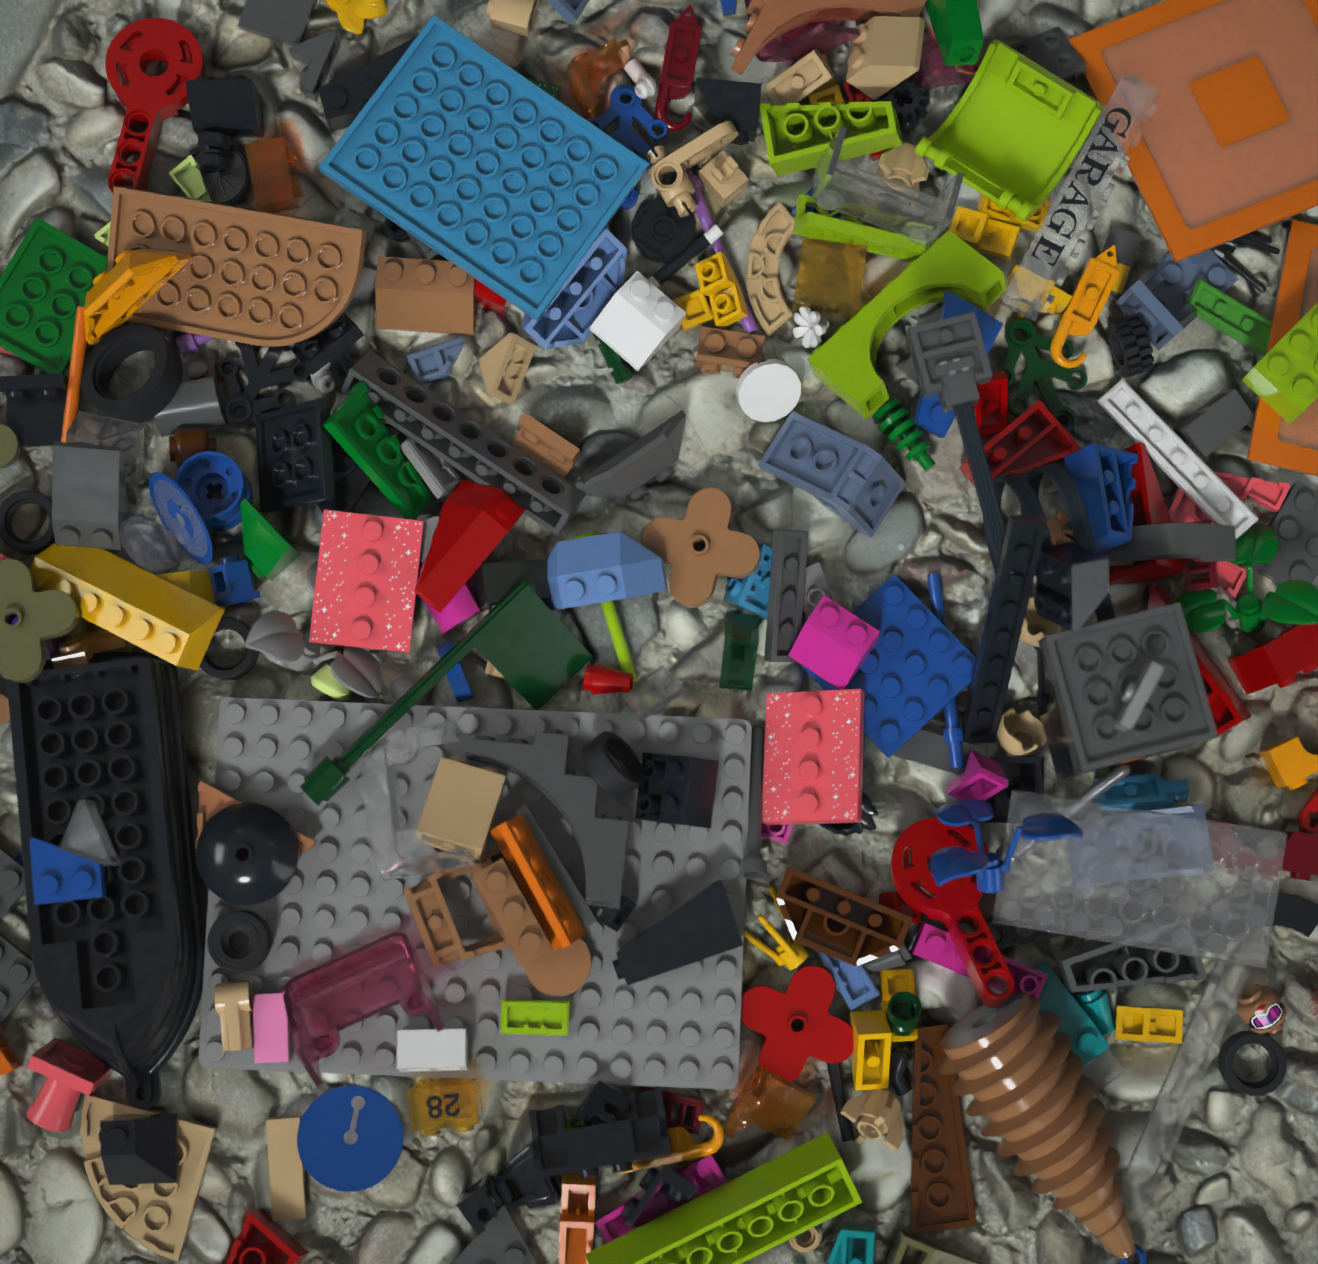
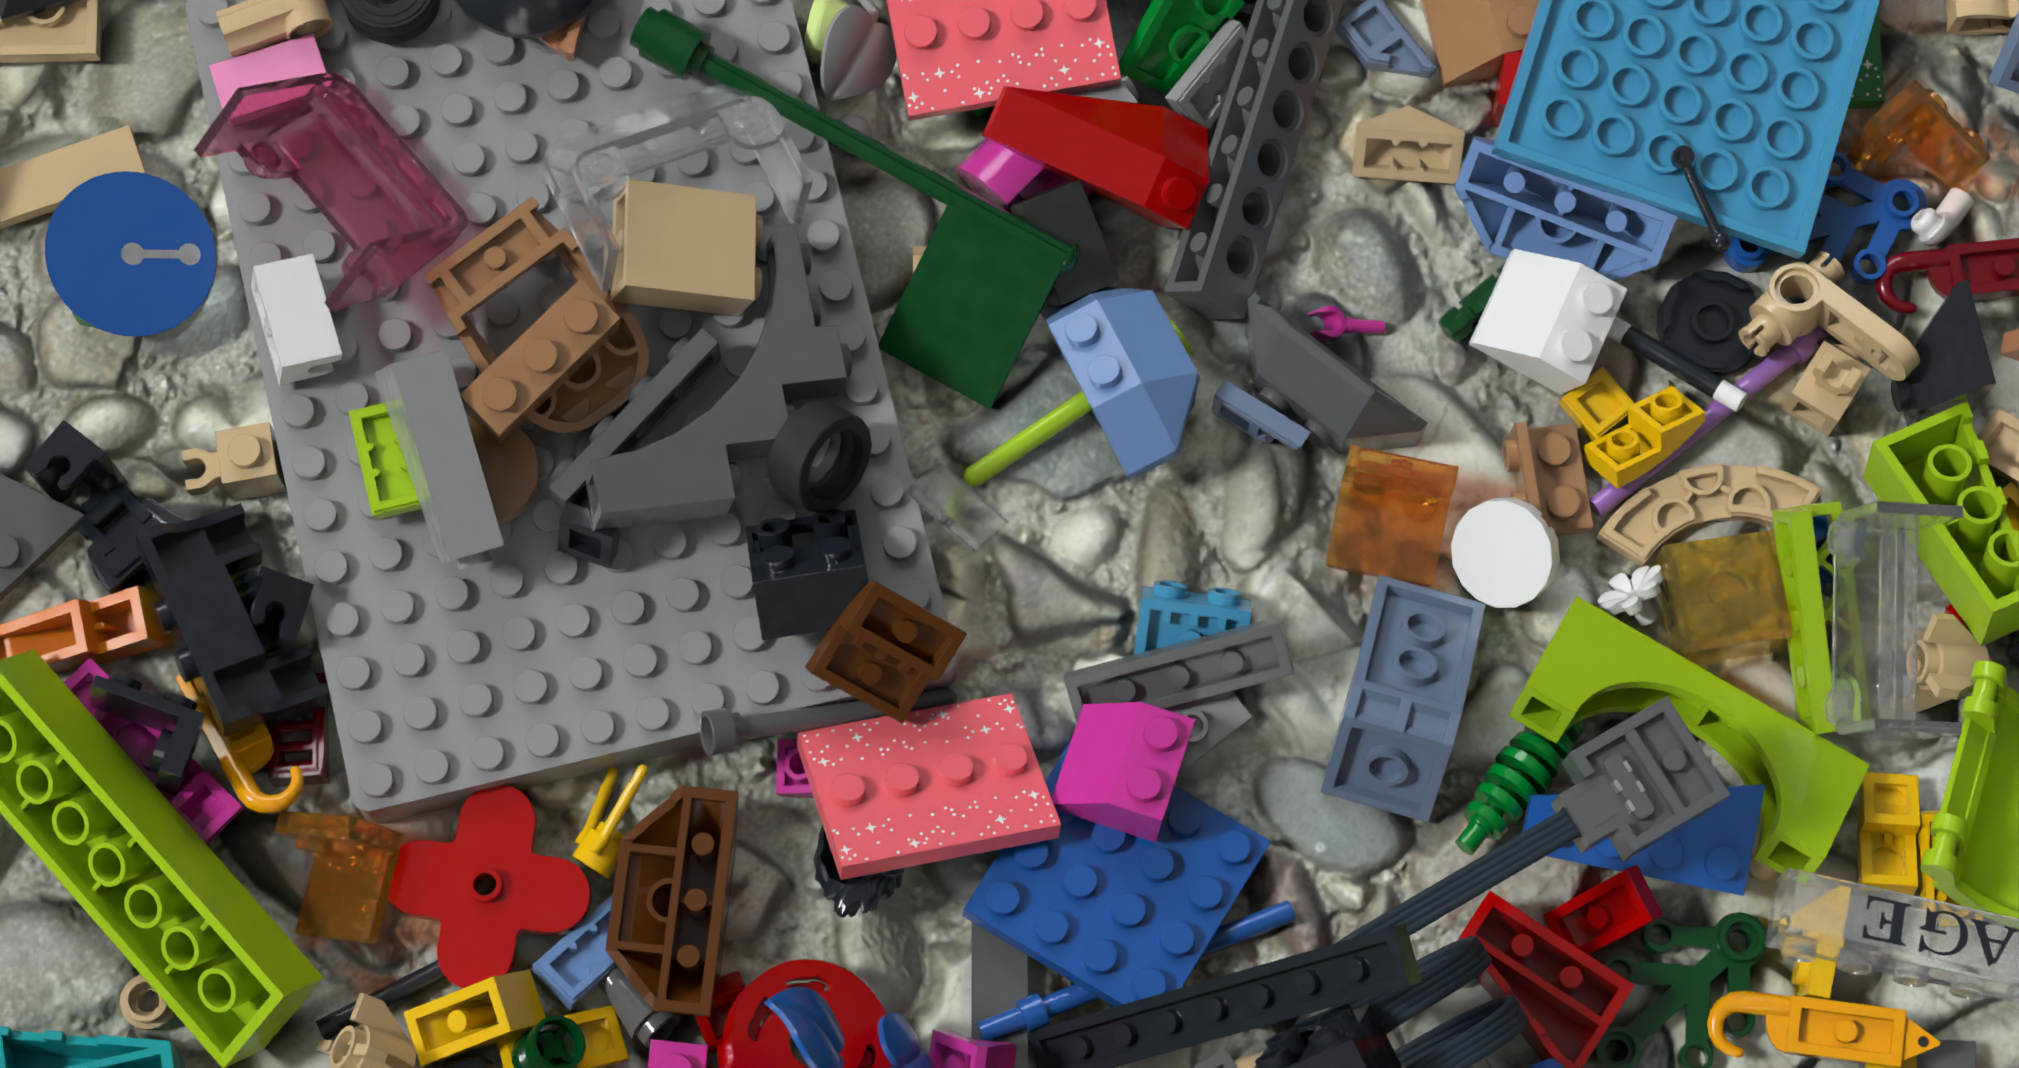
camera: 80 degrees right, 10 degrees down
clear yellow brick [407,1078,484,1136] -> none
blue beam [436,639,474,703] -> none
orange fence [490,813,586,951] -> none
medium nougat bracket [510,413,581,479] -> none
red cone [584,662,634,695] -> none
black slope [612,880,743,986] -> none
medium nougat plant [642,488,761,608] -> none
clear green slope [719,613,759,691] -> none
none -> tan brick [181,422,287,501]
none -> light grey slope [375,348,504,570]
none -> reddish brown slope [805,579,967,724]
none -> sand blue tile [1212,379,1311,450]
none -> dark pink hand [1307,305,1385,342]
none -> clear orange bracket [1326,445,1459,587]
none -> black hinge [1670,145,1731,252]

